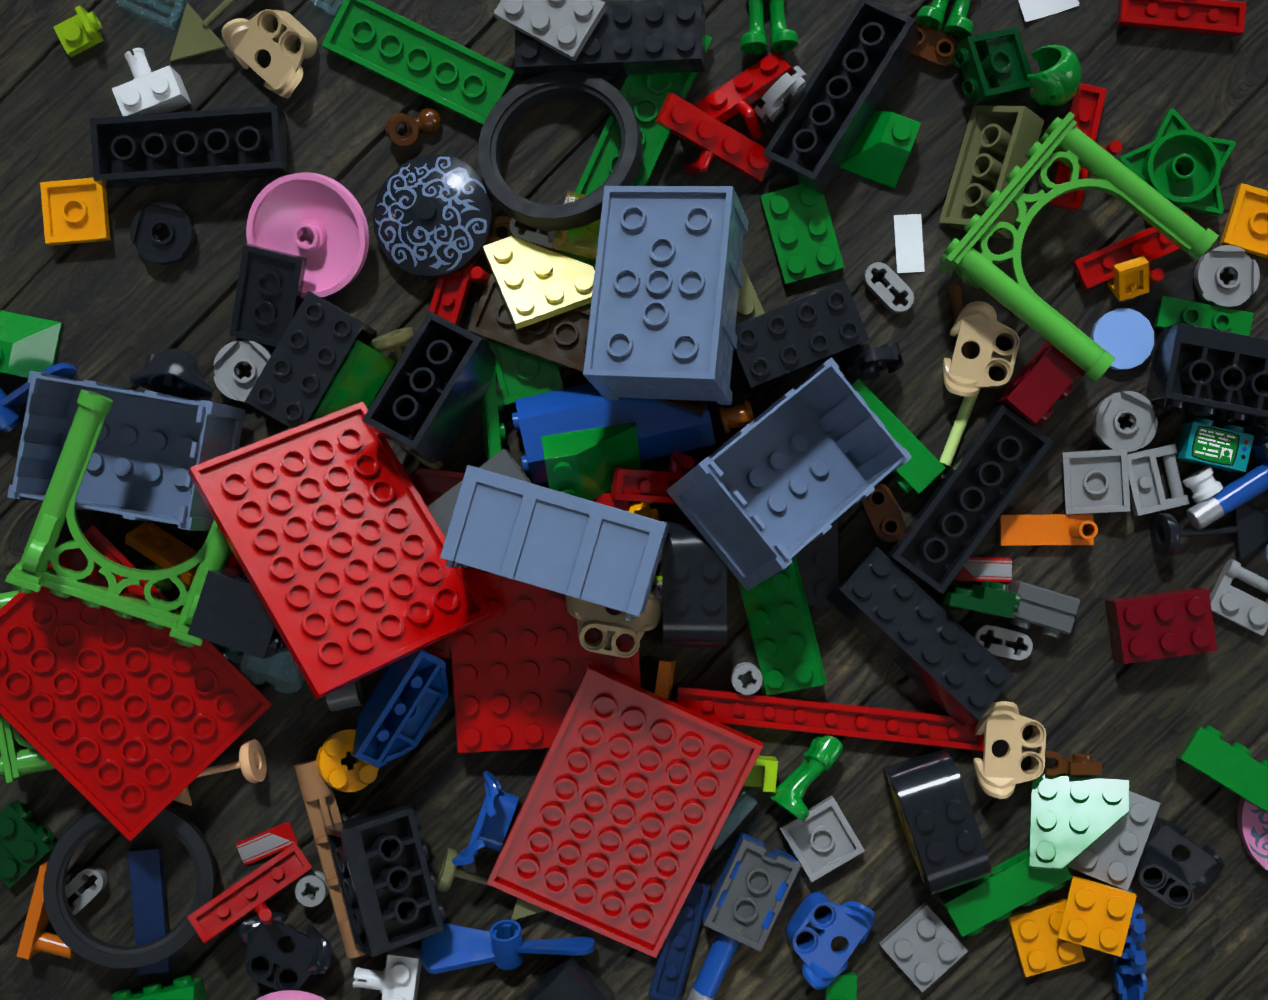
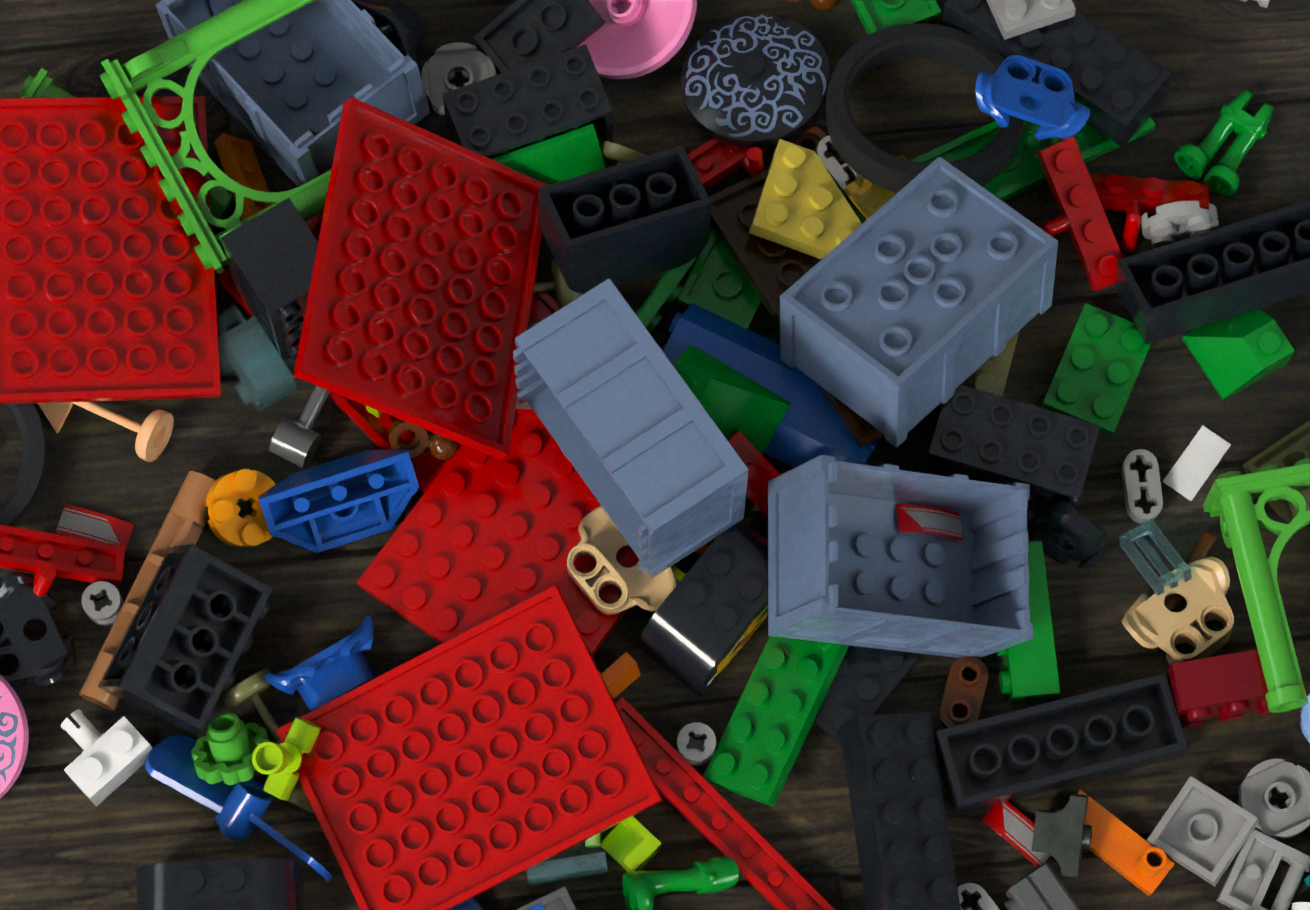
camera: 35 degrees right, 15 degrees down
dark green plate [938,580,1020,618] -> none
yellowish green bar [939,392,979,467] -> none
none -> bright green plant [191,713,270,786]
none -> lime bar [252,716,321,801]
none -> sticker [896,504,963,541]
none -> blue piece [975,55,1090,140]
none -> pearl dark grey brick [1032,794,1092,877]
none -> clear light blue tile [1118,520,1192,596]

